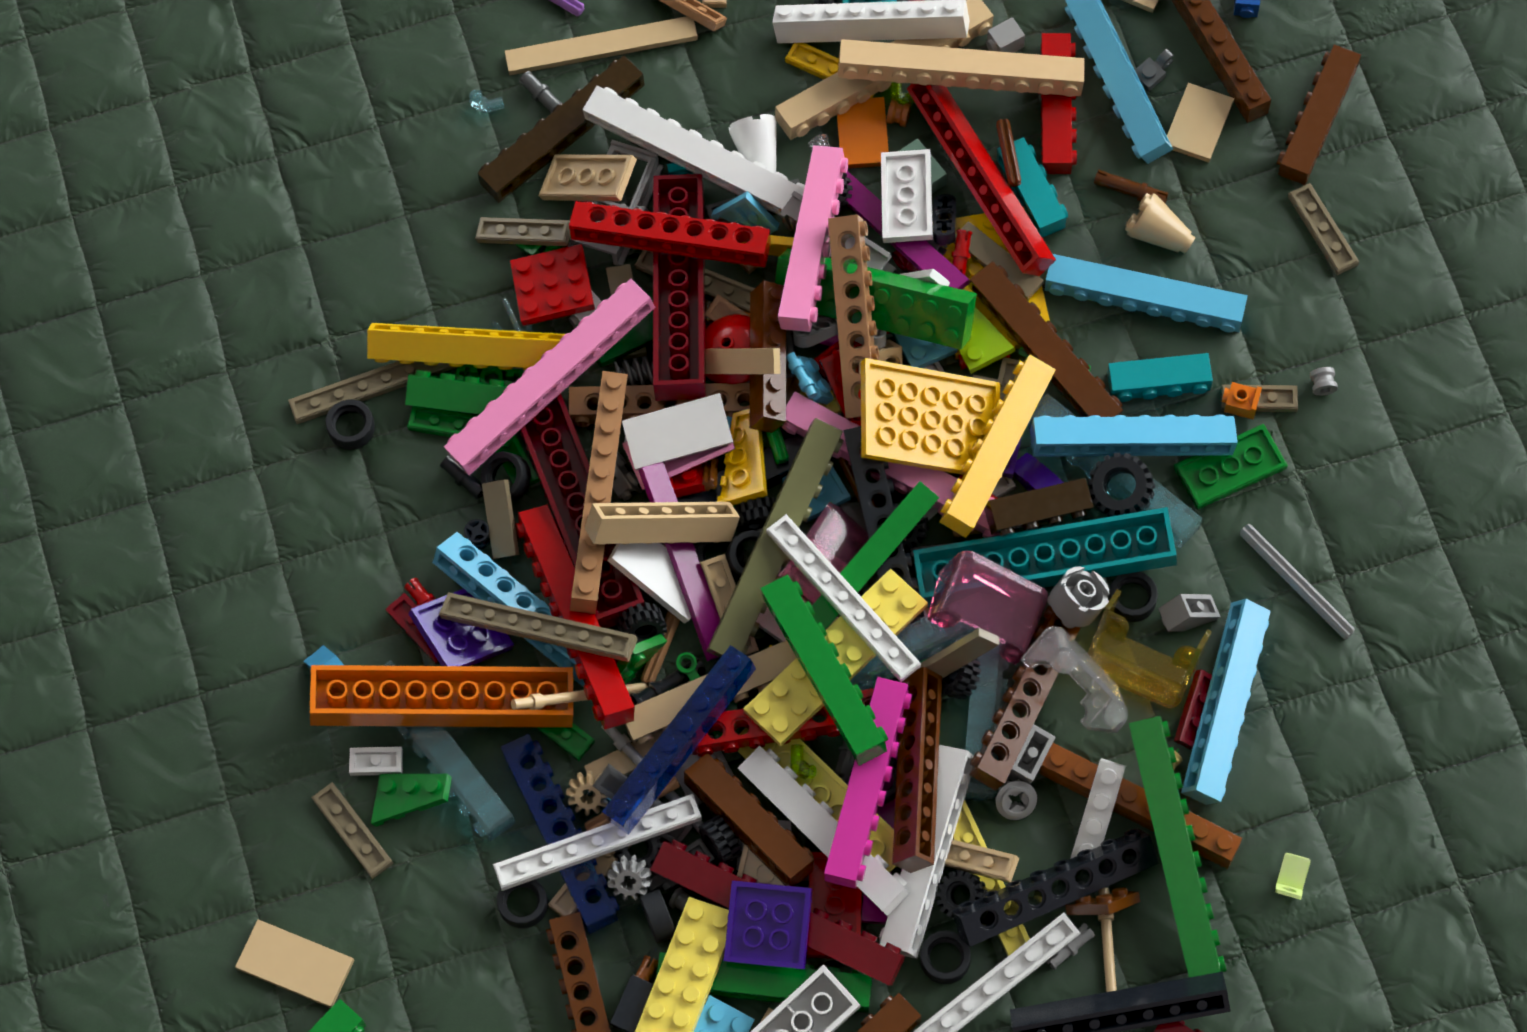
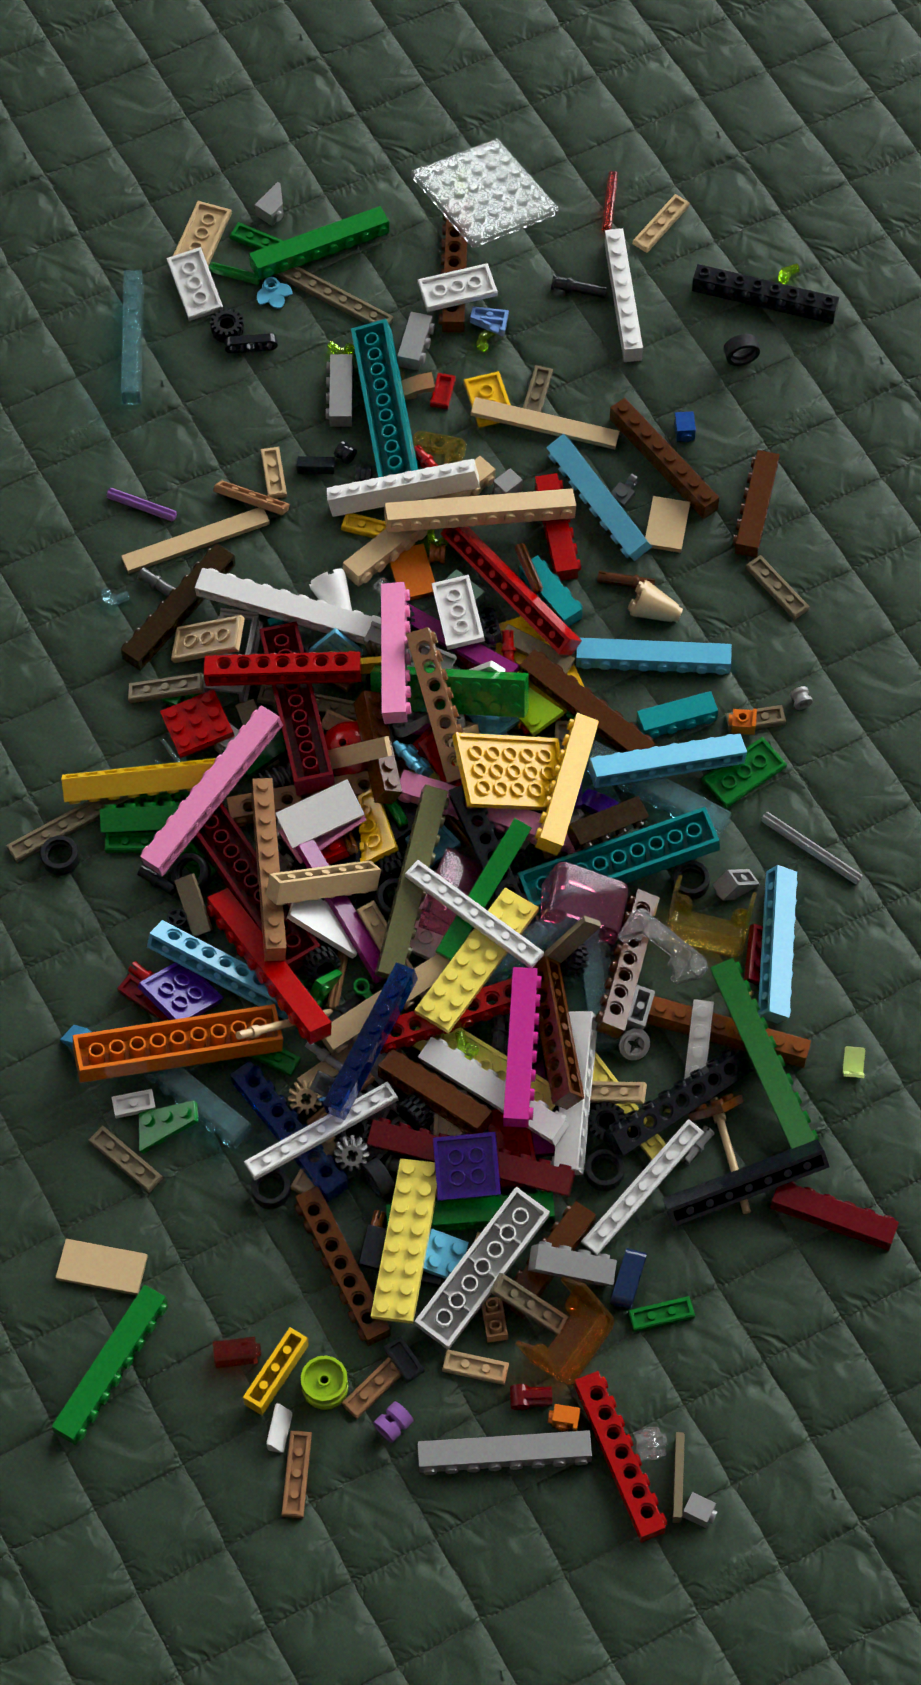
camera: 15 degrees left, 5 degrees down
dark tan tile [439,592,638,662] -> none
green brick [760,574,888,766] -> none
light grey brick [1047,567,1110,628] -> none
black tyre [1088,453,1155,517] -> none

